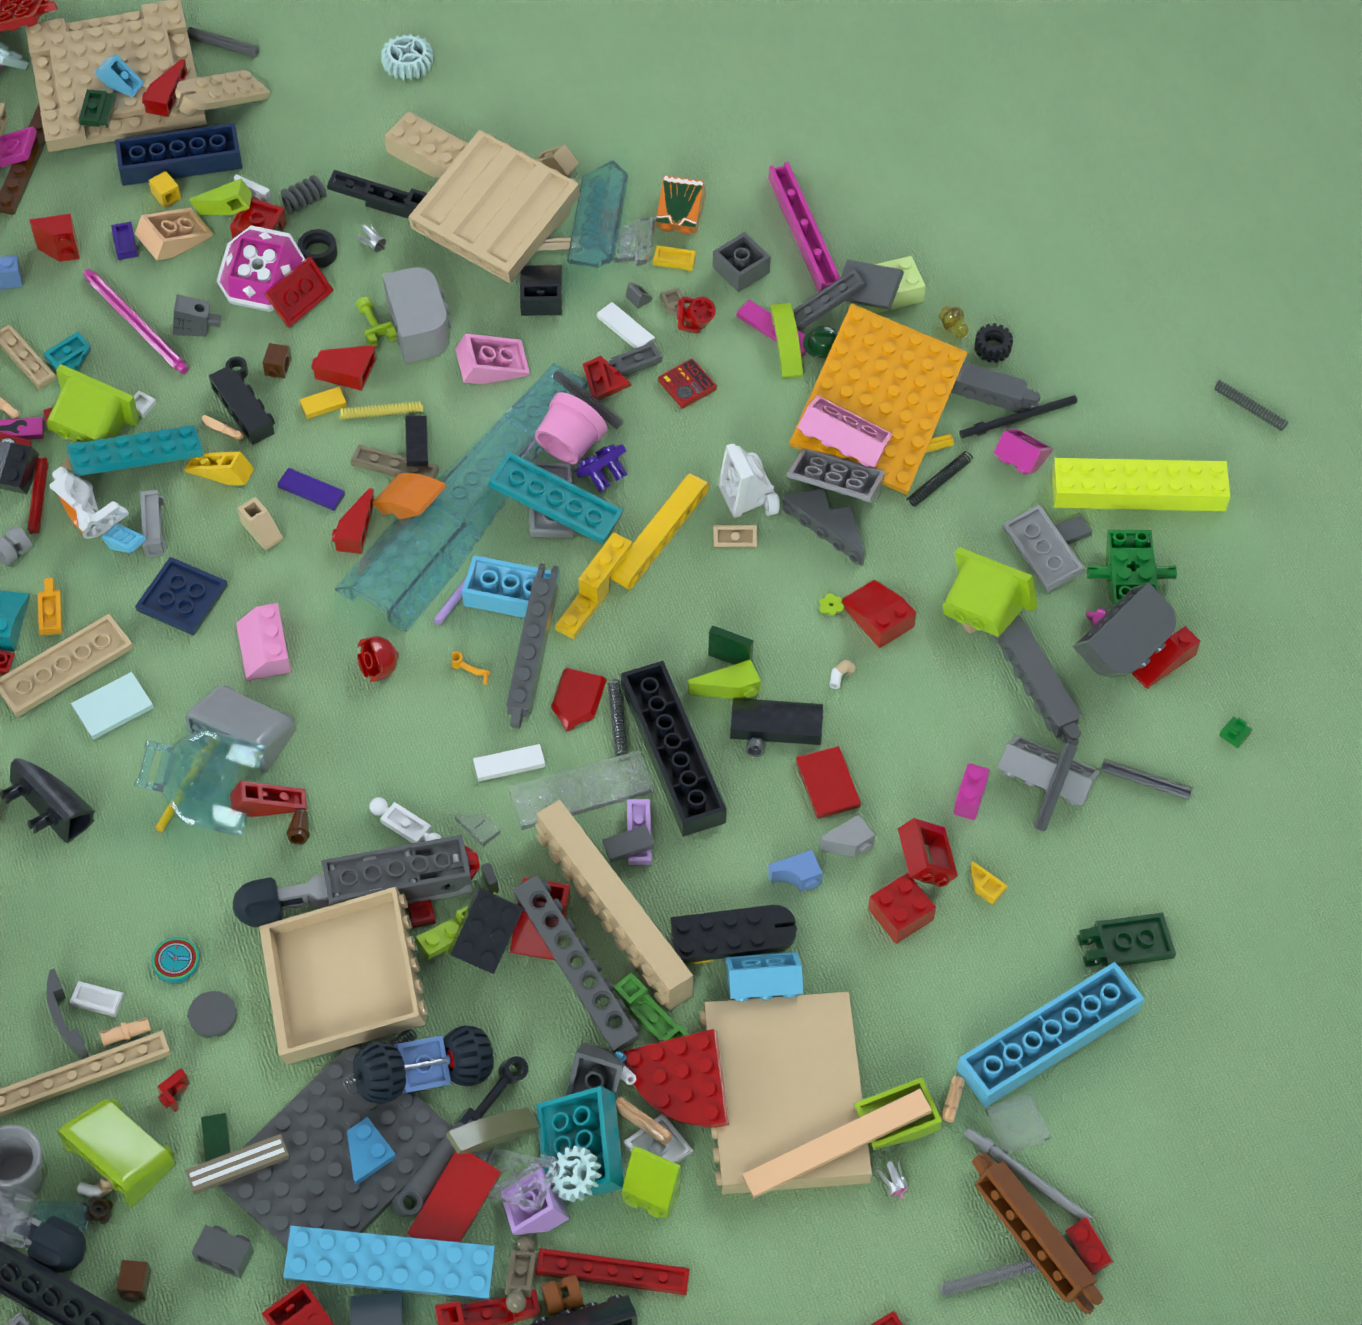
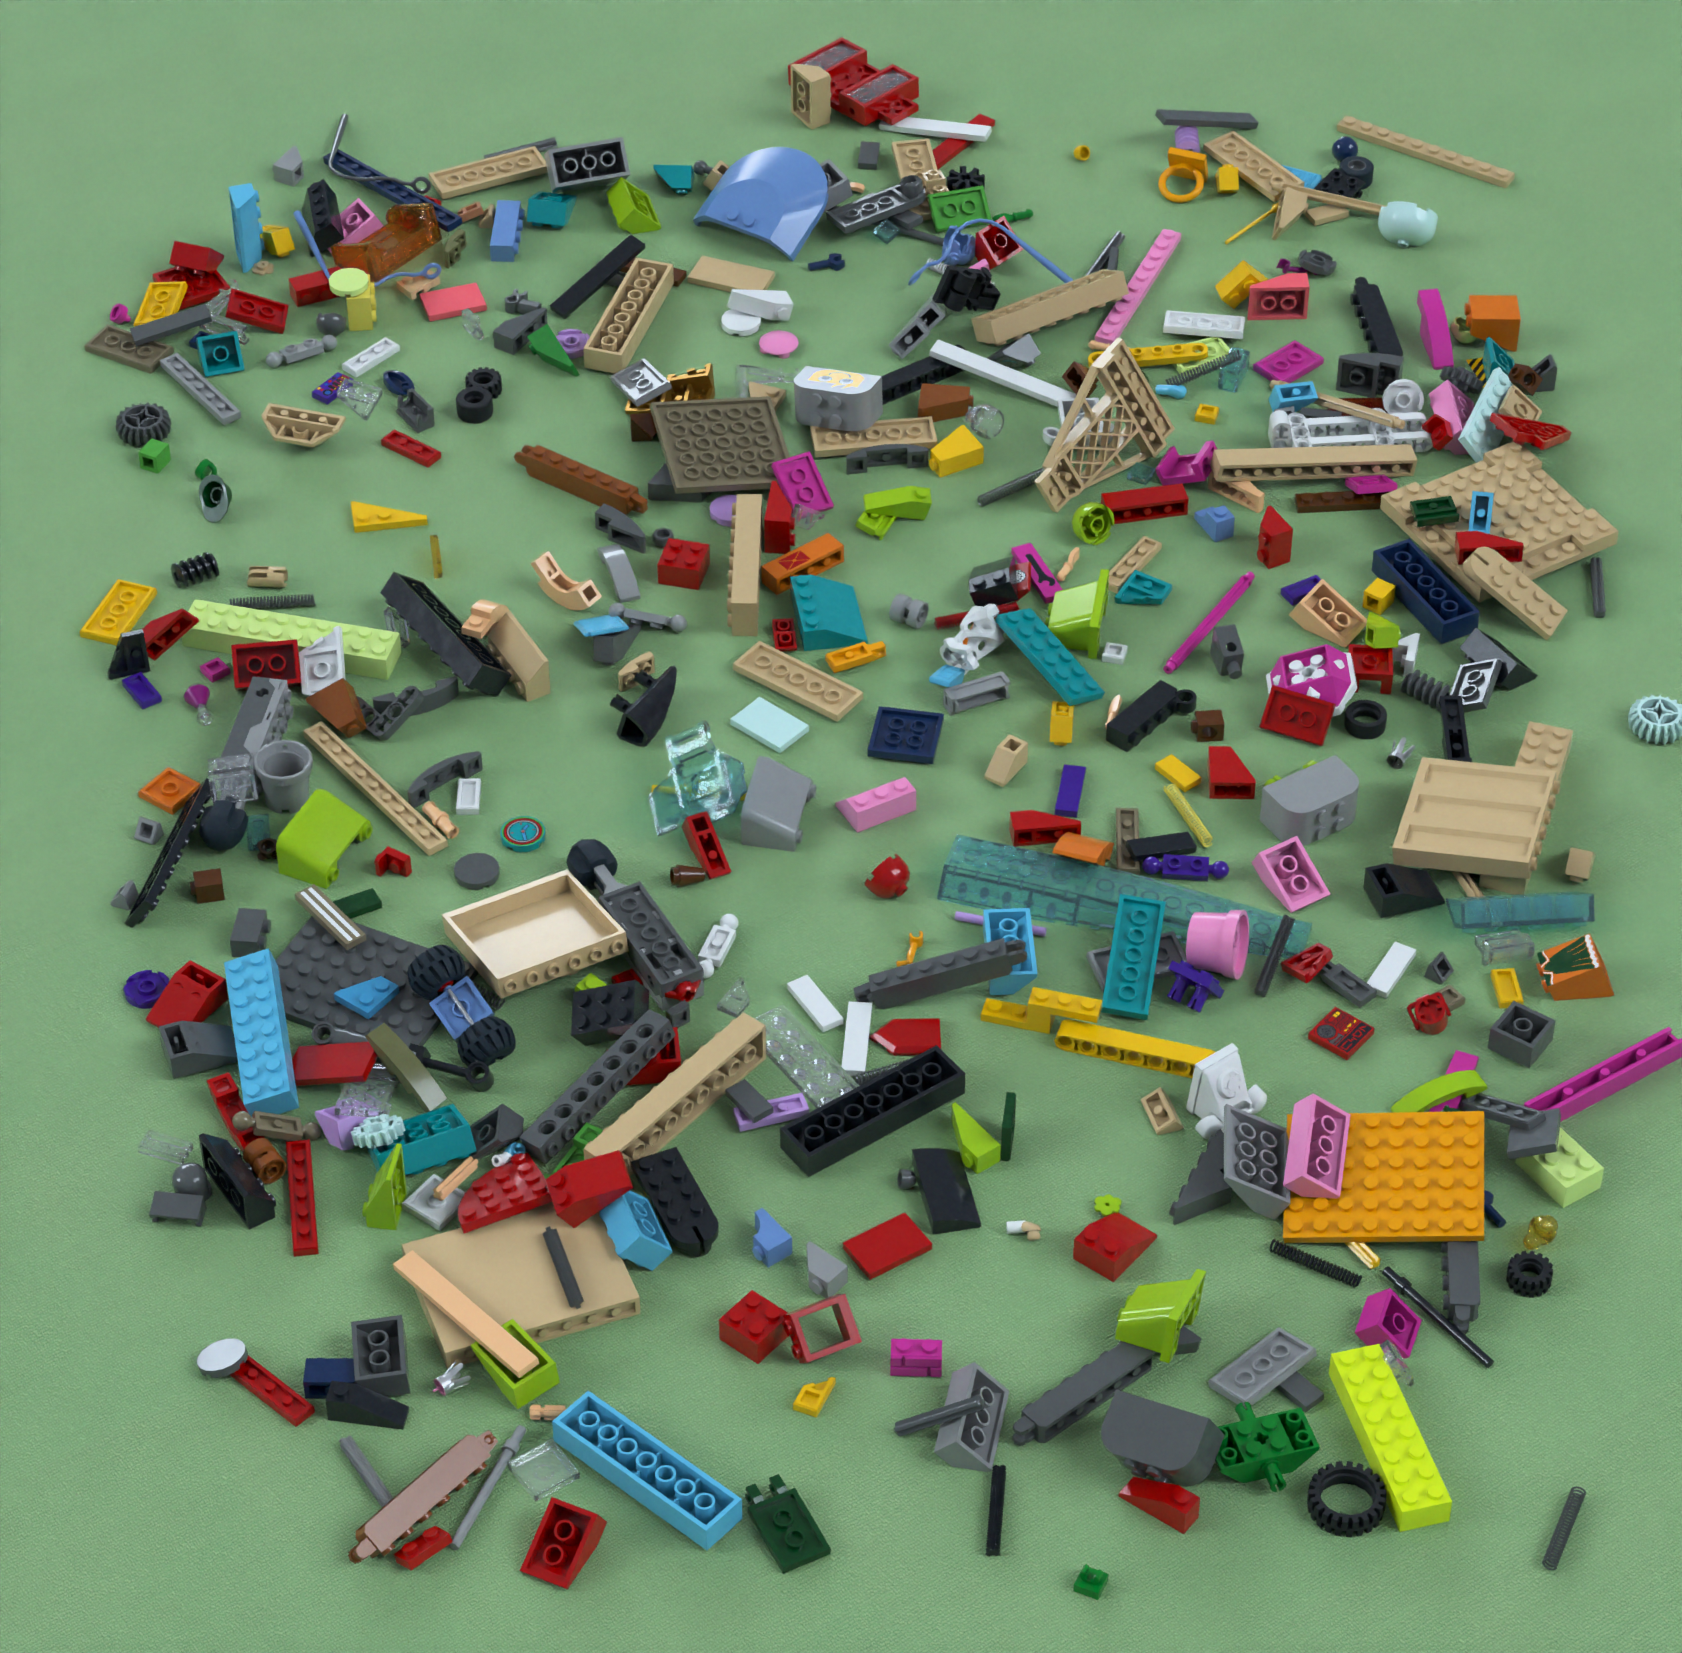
camera: 75 degrees right, 15 degrees down
none -> dark blue brick [303,1358,355,1399]
none -> black slope [325,1381,409,1430]
none -> dark grey slope [351,1315,410,1397]
none -> red slope [520,1497,607,1590]
none -> dark grey axle [543,1226,584,1309]
none -> red slope [546,1150,633,1228]
none -> white tile [841,1001,872,1077]
none -> dark purple plate [1142,854,1229,881]
none -> black tyre [1307,1461,1386,1537]
none -> clear slope [1380,1339,1414,1387]
none -> dark grey tile [1449,658,1502,712]
none -> slope [1460,628,1538,690]

